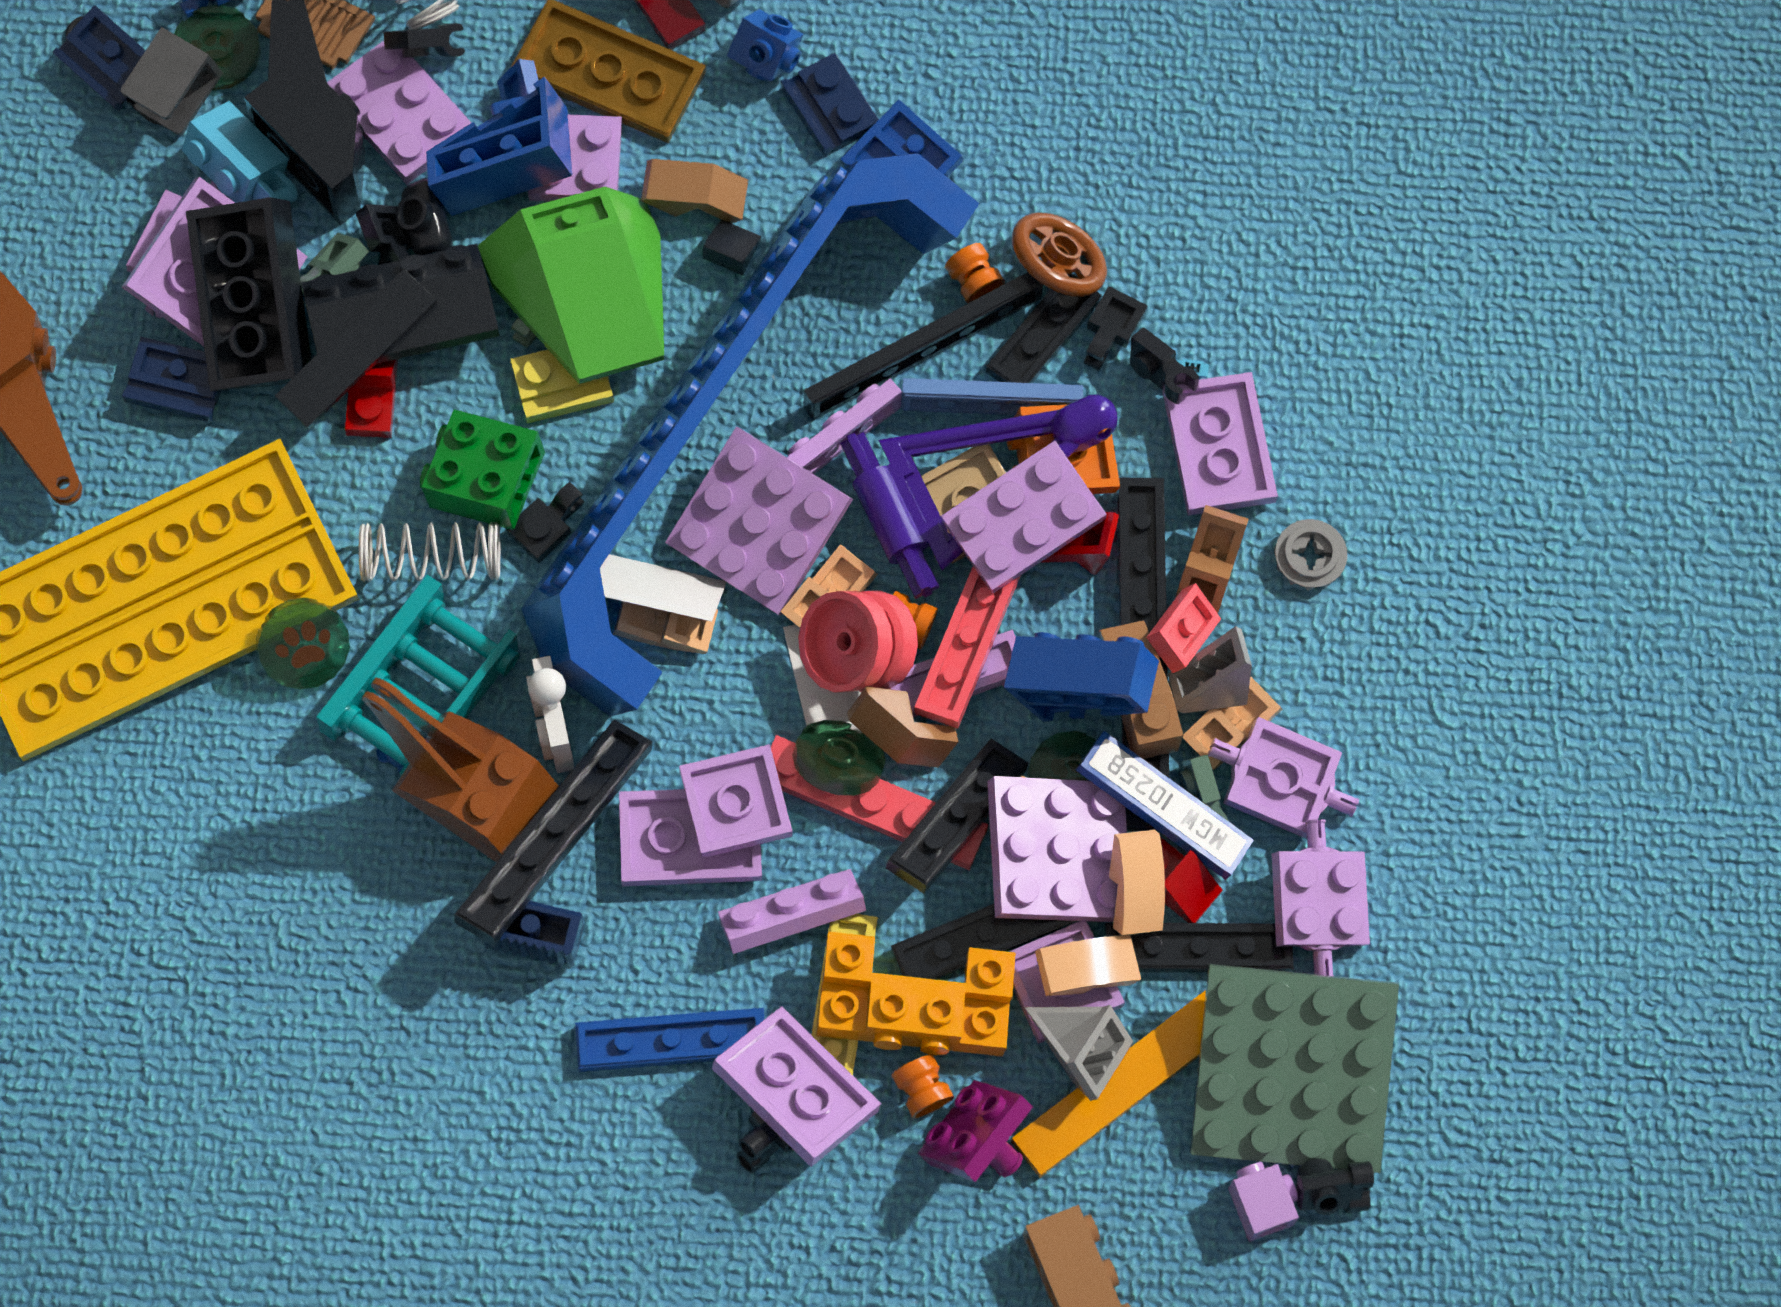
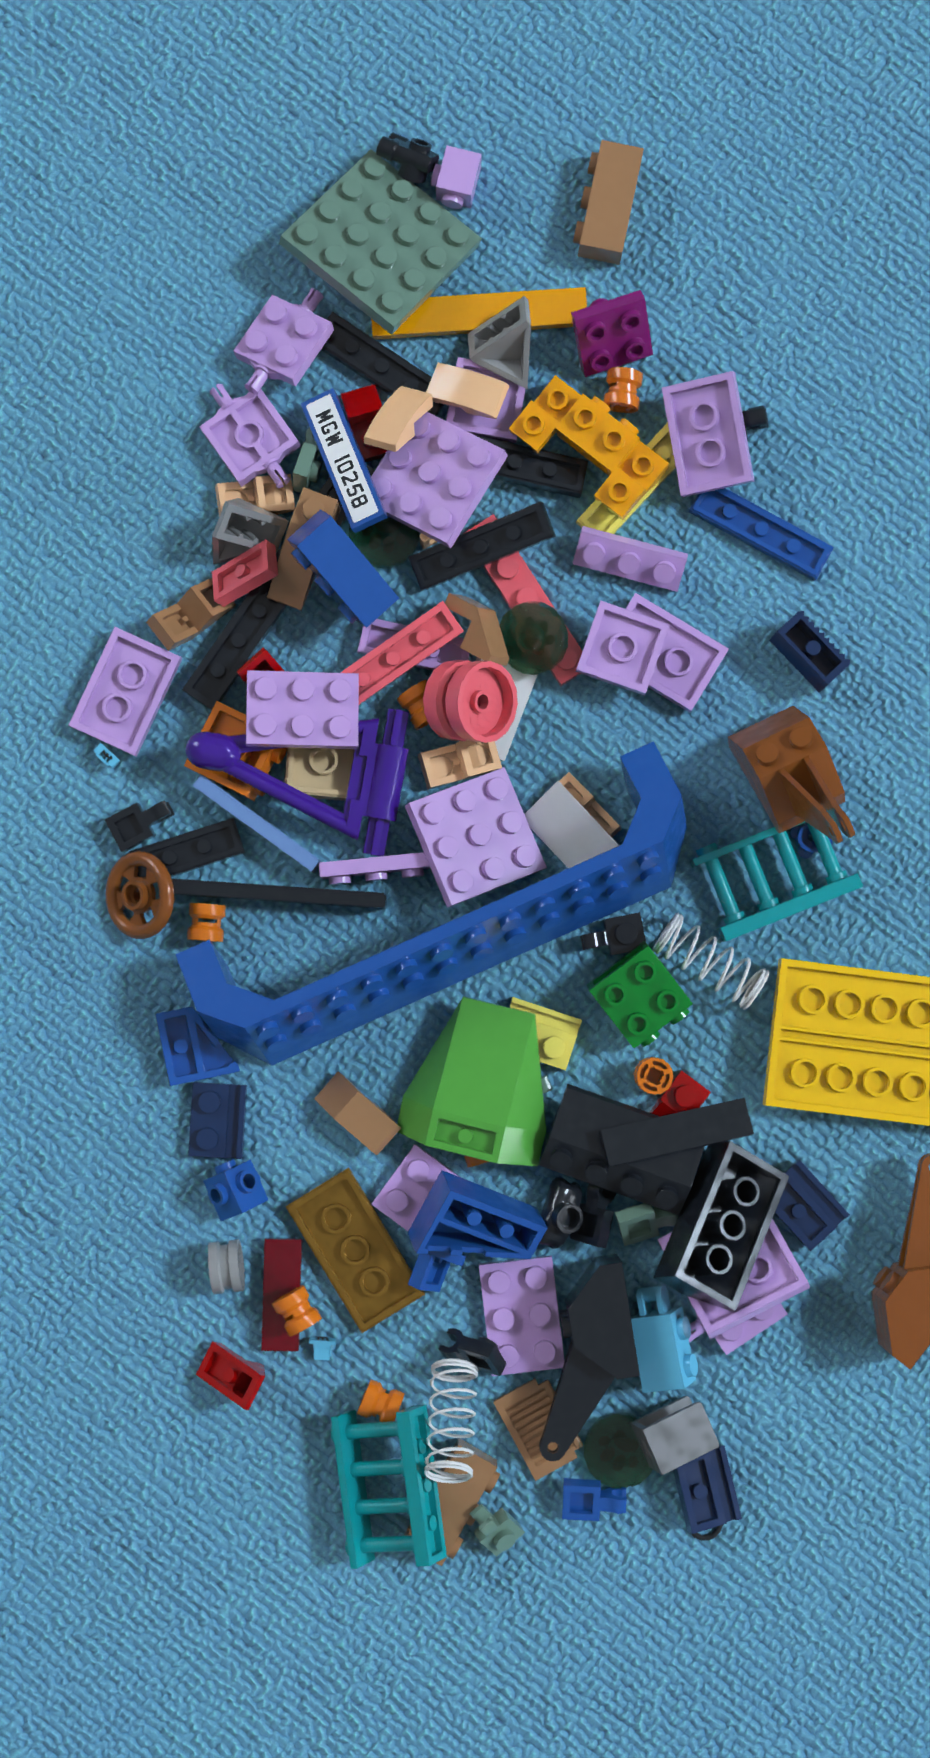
camera: 140 degrees left, 15 degrees up
clear green tile [256,597,350,690] -> none
black tile [454,719,653,946] -> none
white plate [526,656,575,773] -> none
black slope [702,219,761,276] -> none
black plate [1130,327,1199,404] -> none
light grey gear [1274,519,1347,591] -> none
none -> orange wheel [634,1057,673,1095]

